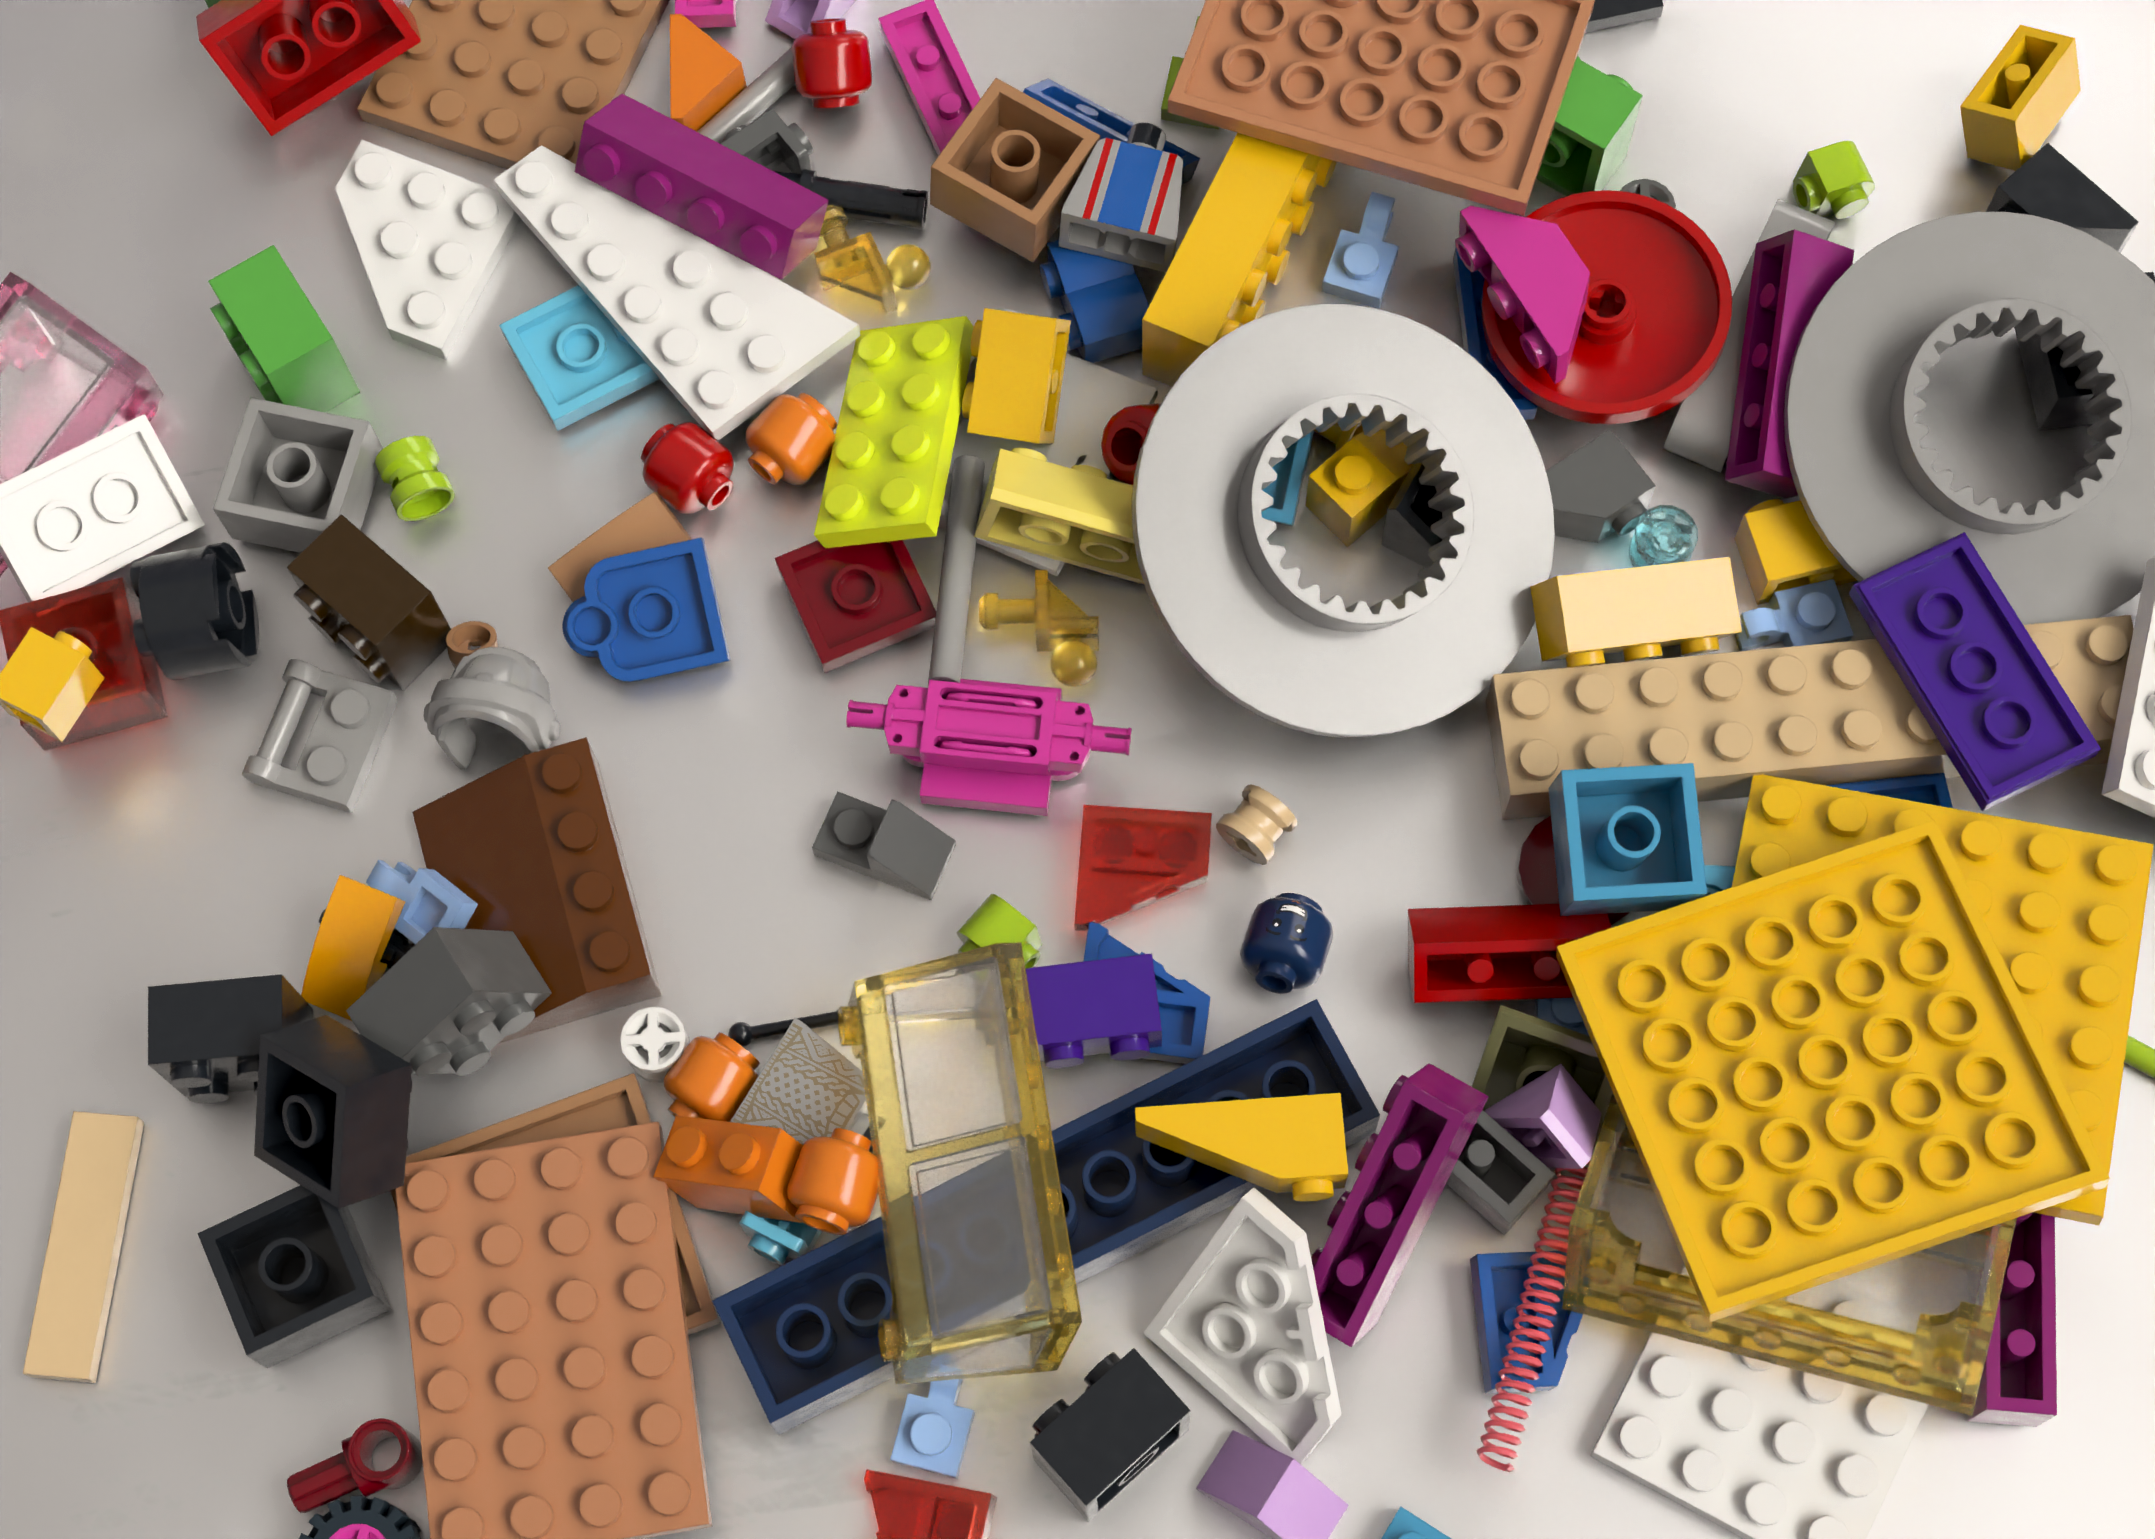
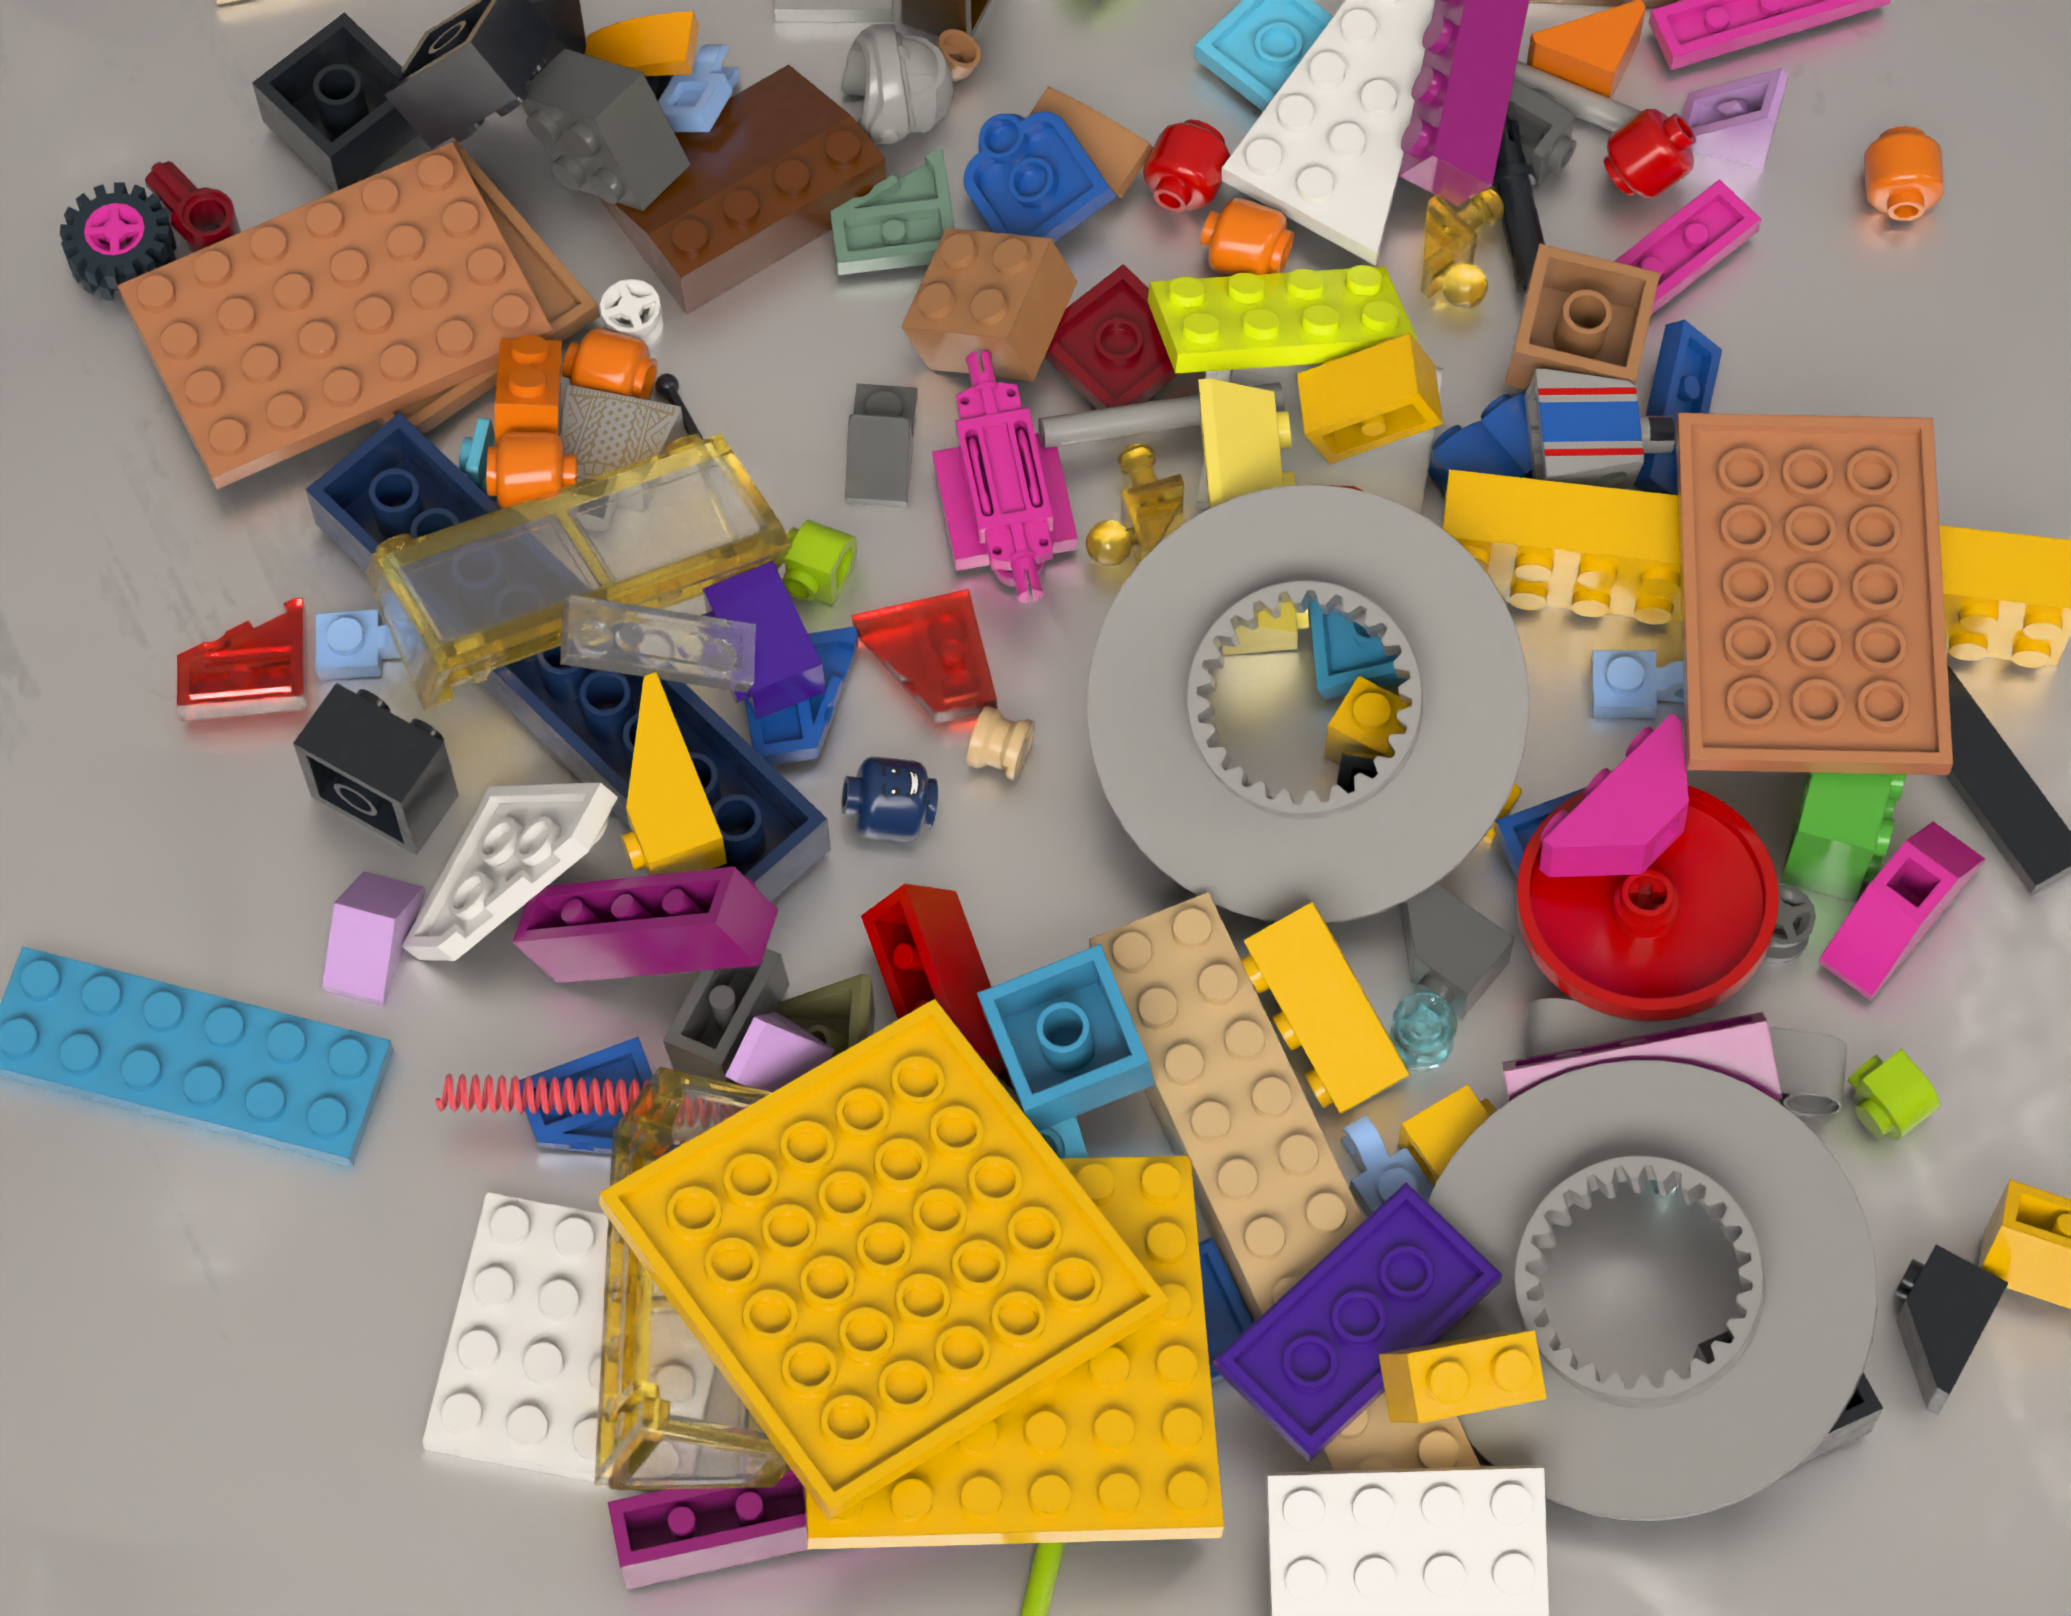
camera: 70 degrees right, 5 degrees down
none -> clear plate [560,595,756,692]
none -> sand green wing [830,149,955,275]
none -> medium nougat brick [901,228,1077,382]
none -> yellow brick [1379,1330,1547,1423]
none -> dark pink slope [1818,821,1985,1001]

